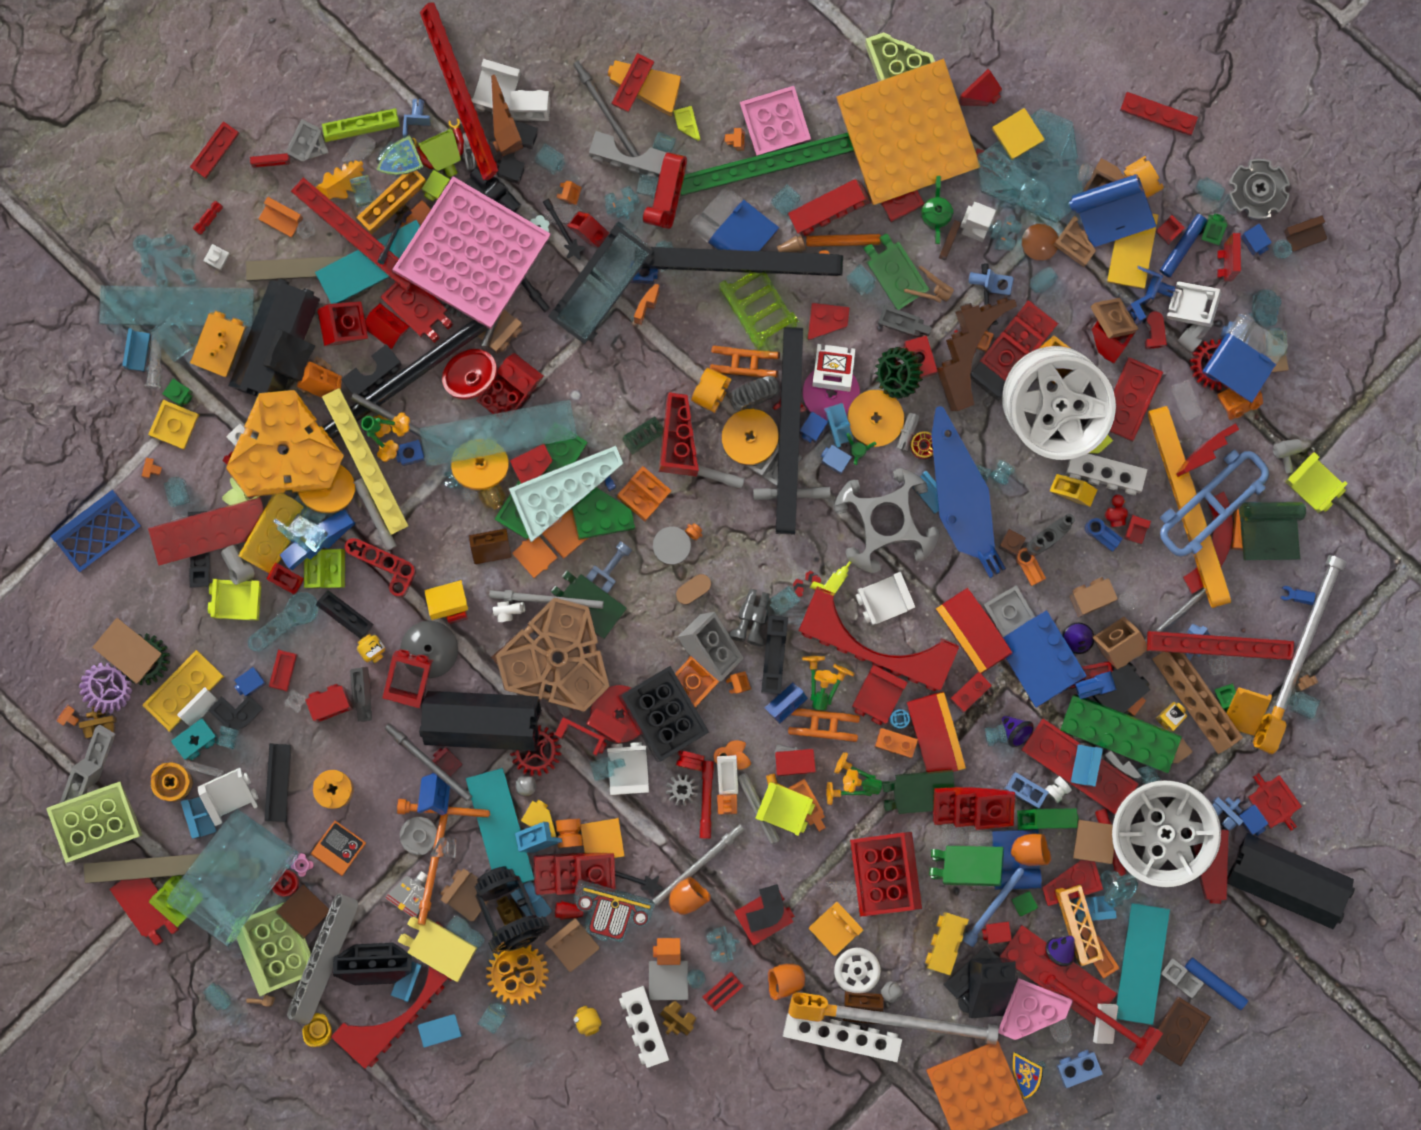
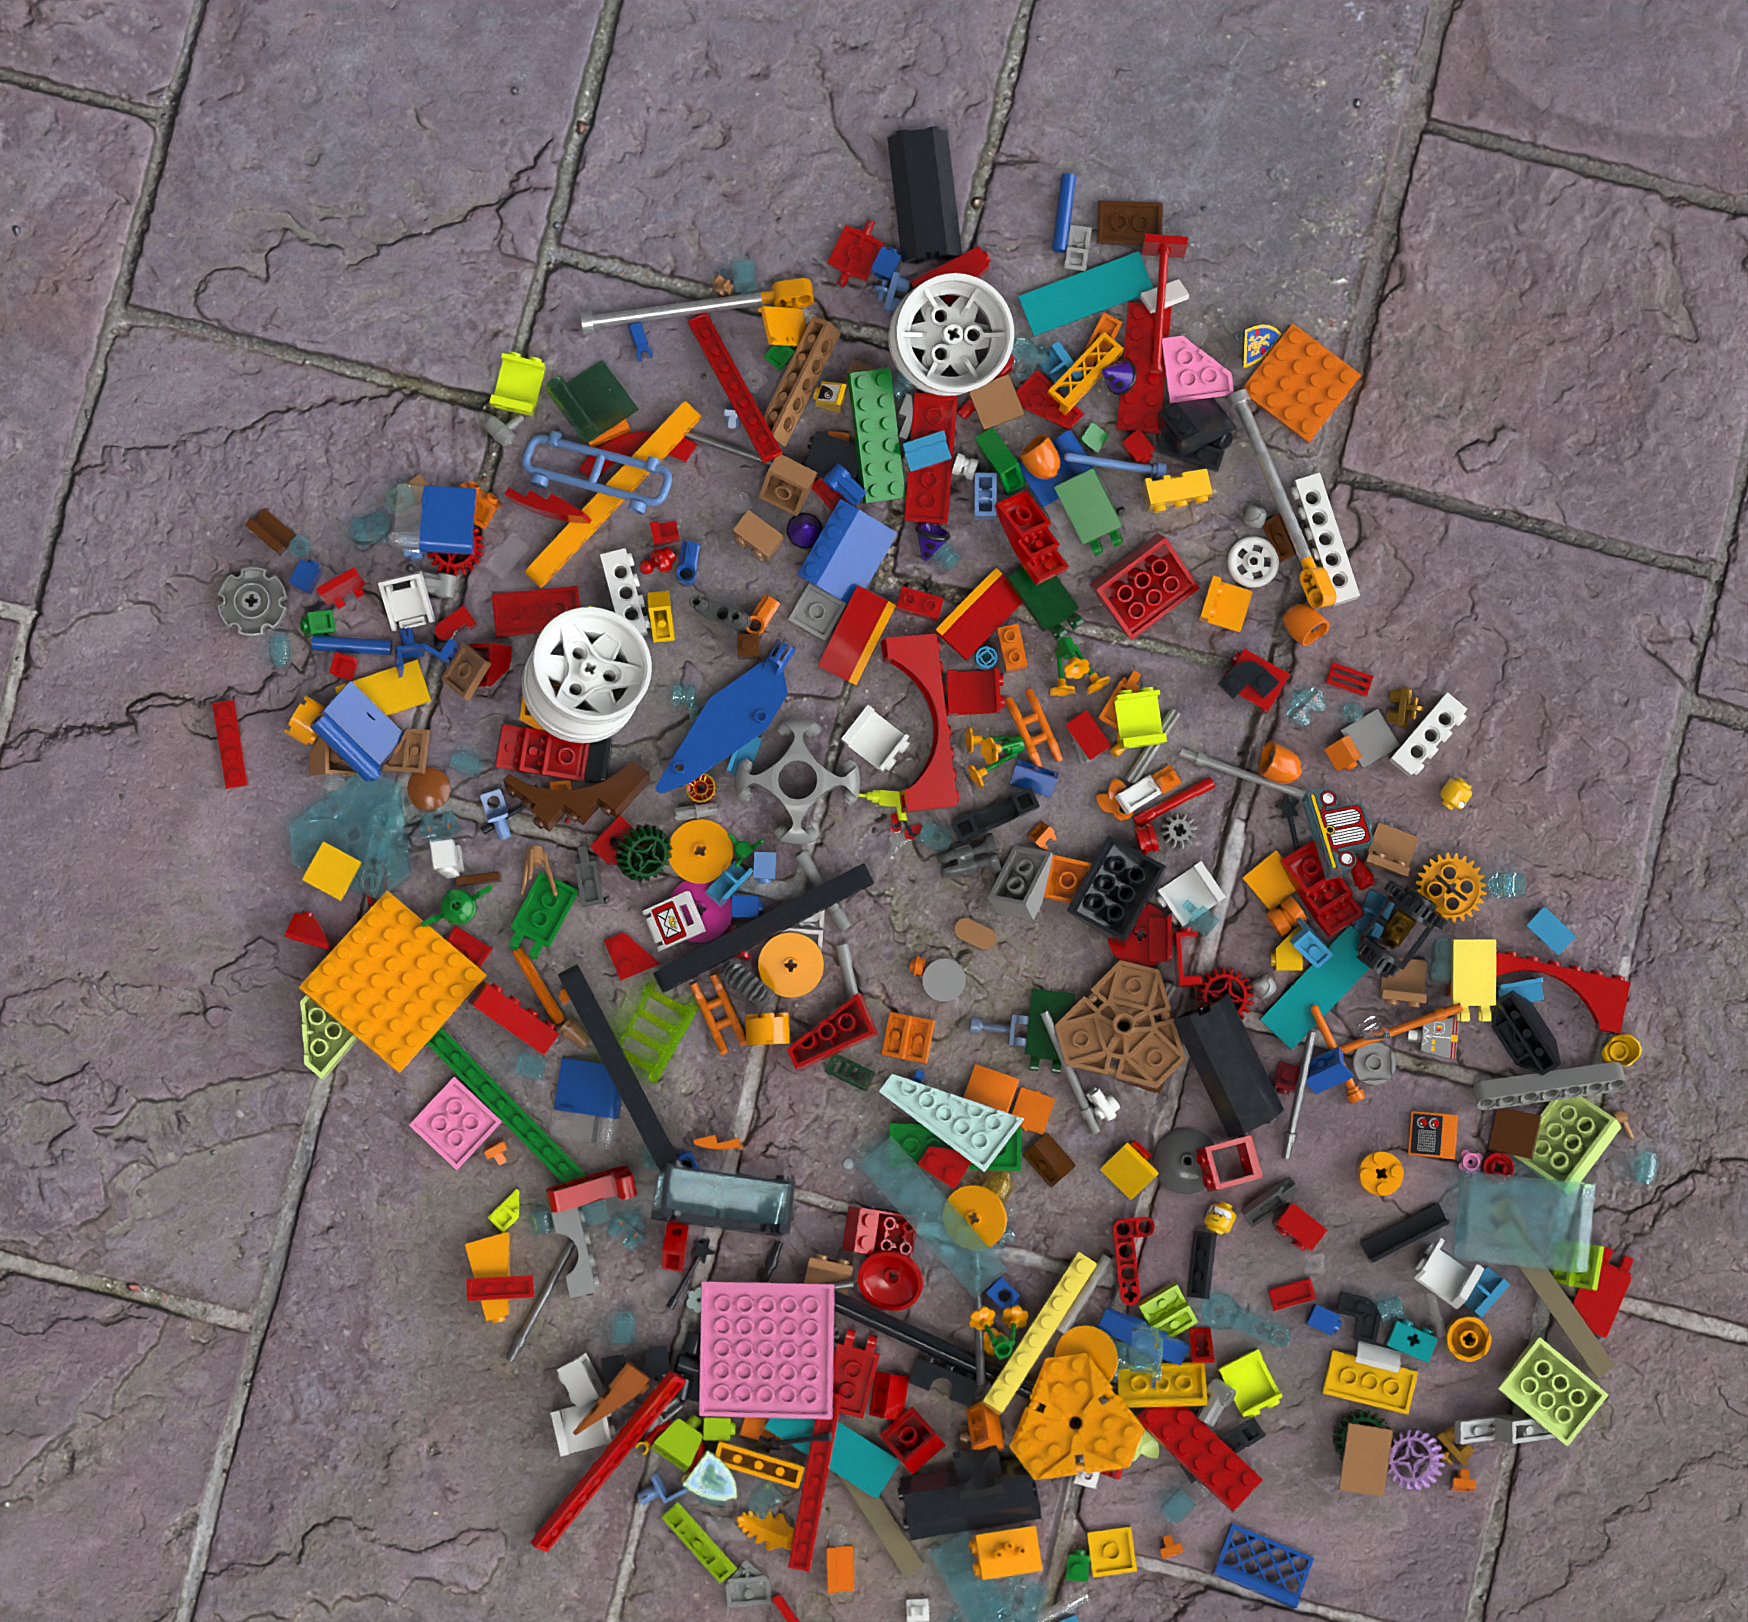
camera: 120 degrees left, 0 degrees up
orange tile [557,181,582,205] -> none
green plate [571,487,635,540] -> none
clear light blue brick [846,264,876,296] -> none
medium blue brick [1056,1050,1103,1088] -> none

